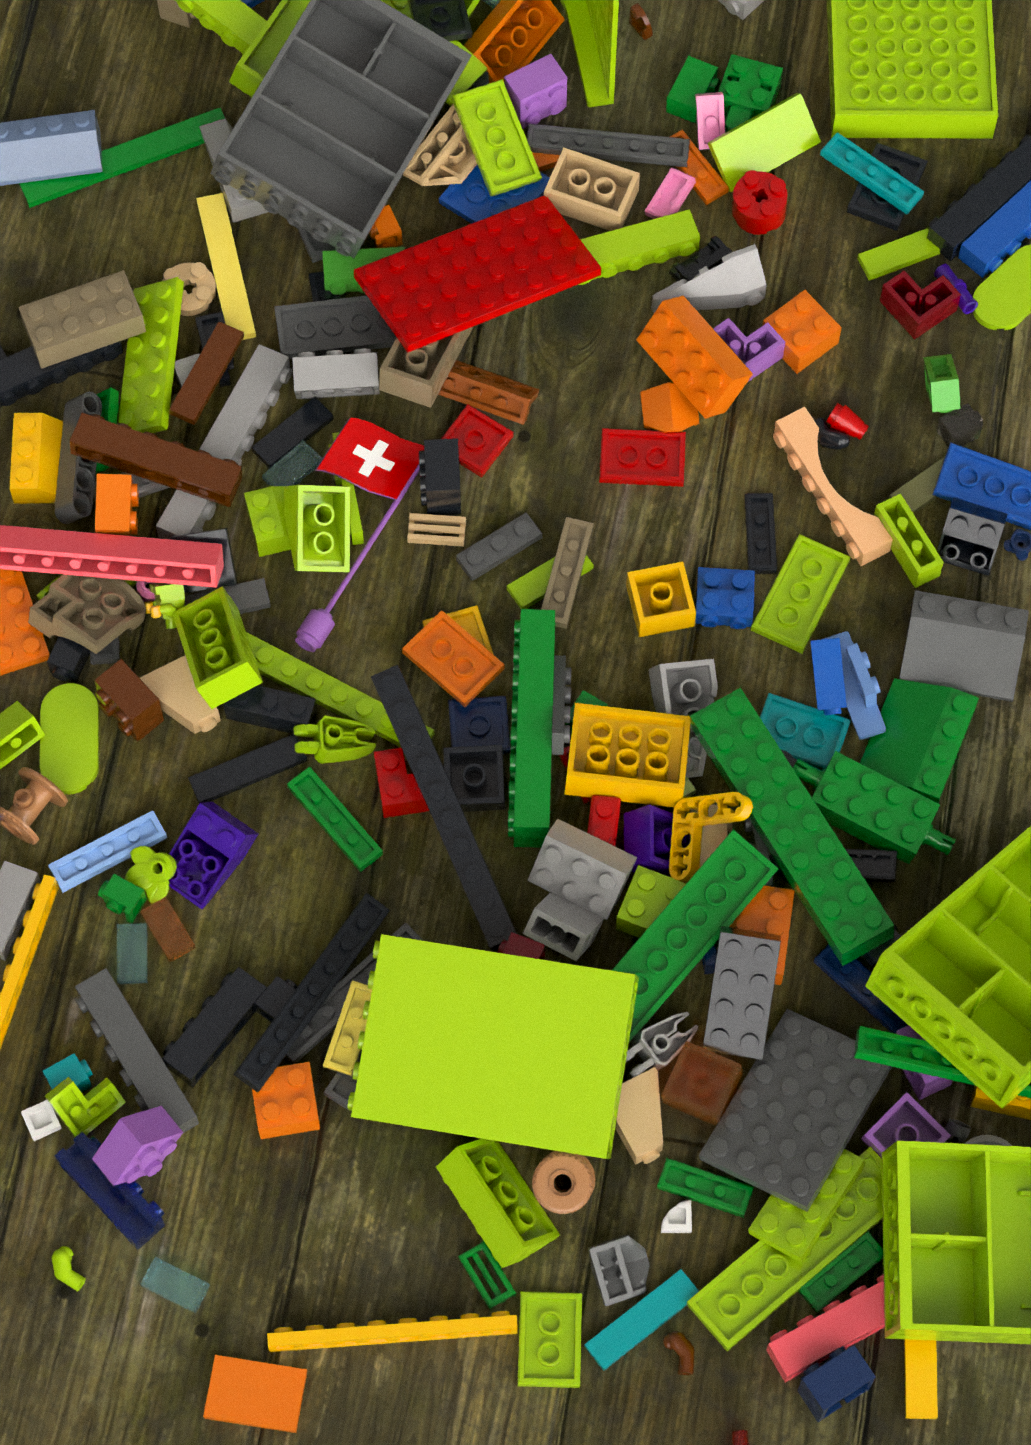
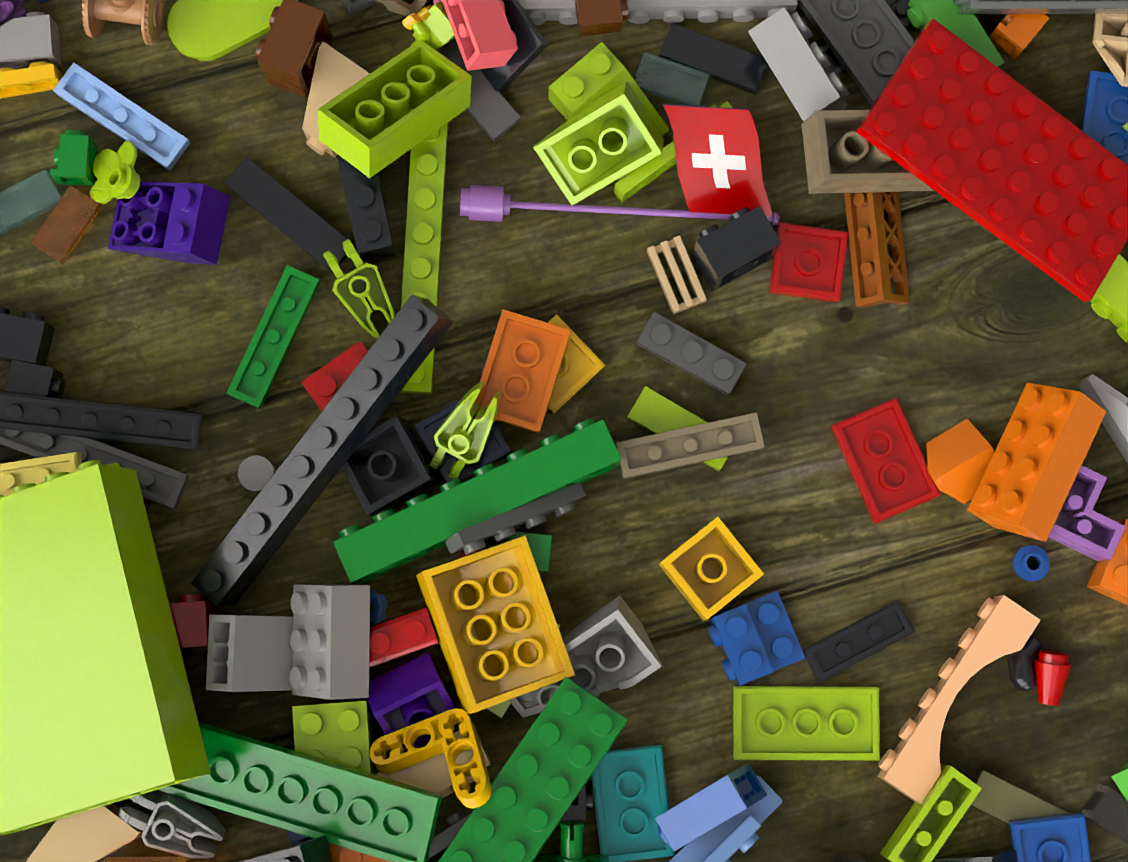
camera: 60 degrees right, 15 degrees up
none -> light grey tile [238,455,275,492]
none -> lime hinge [429,381,501,480]
none -> blue plate [1013,545,1050,582]

